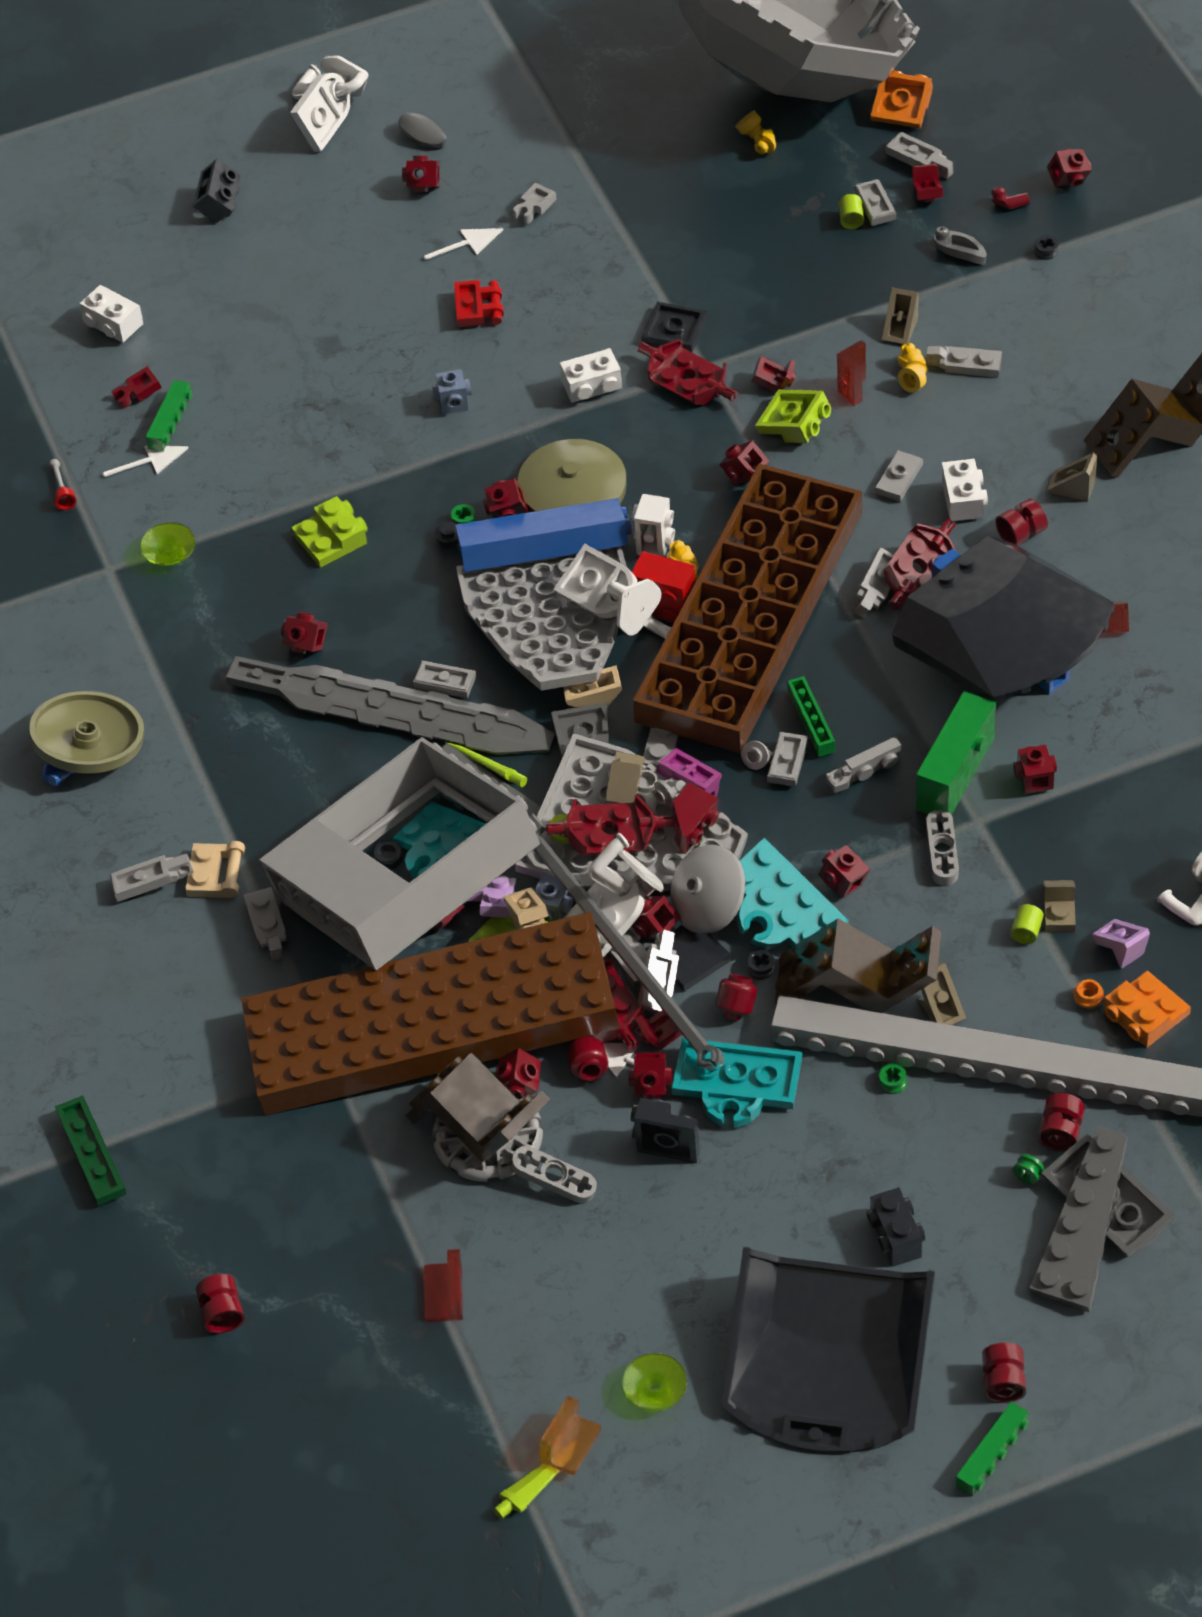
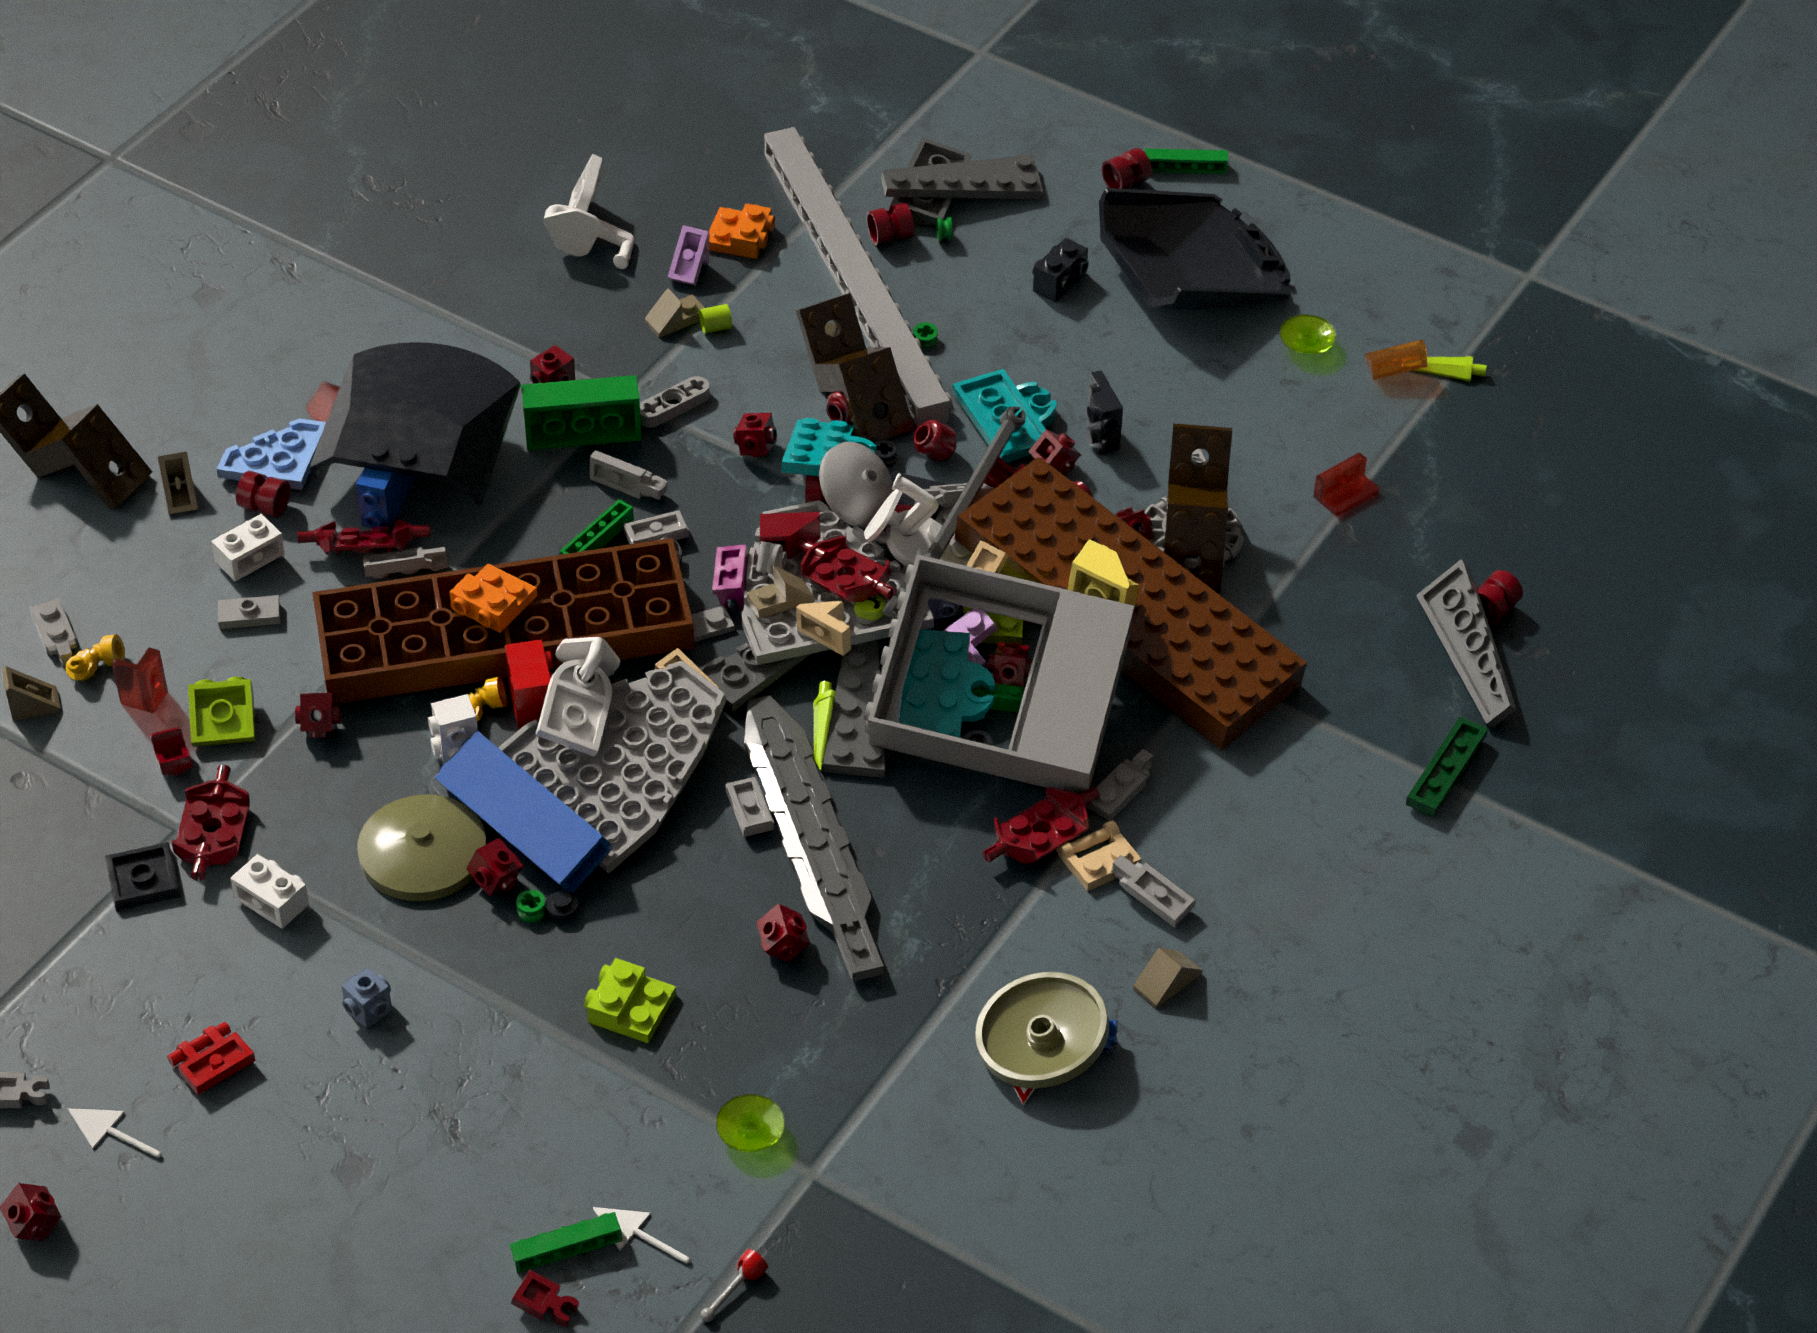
camera: 130 degrees left, 5 degrees down
orange plate [1073,979,1104,1009] -> none
none -> light blue plate [217,418,326,490]
none -> orange plate [449,564,537,633]
none -> tan slope [796,601,851,656]
none -> dark red plate [982,786,1100,864]
none -> light yellow slope [1067,539,1140,606]
none -> dark tan slope [1133,948,1203,1009]
none -> wing [1416,559,1517,728]

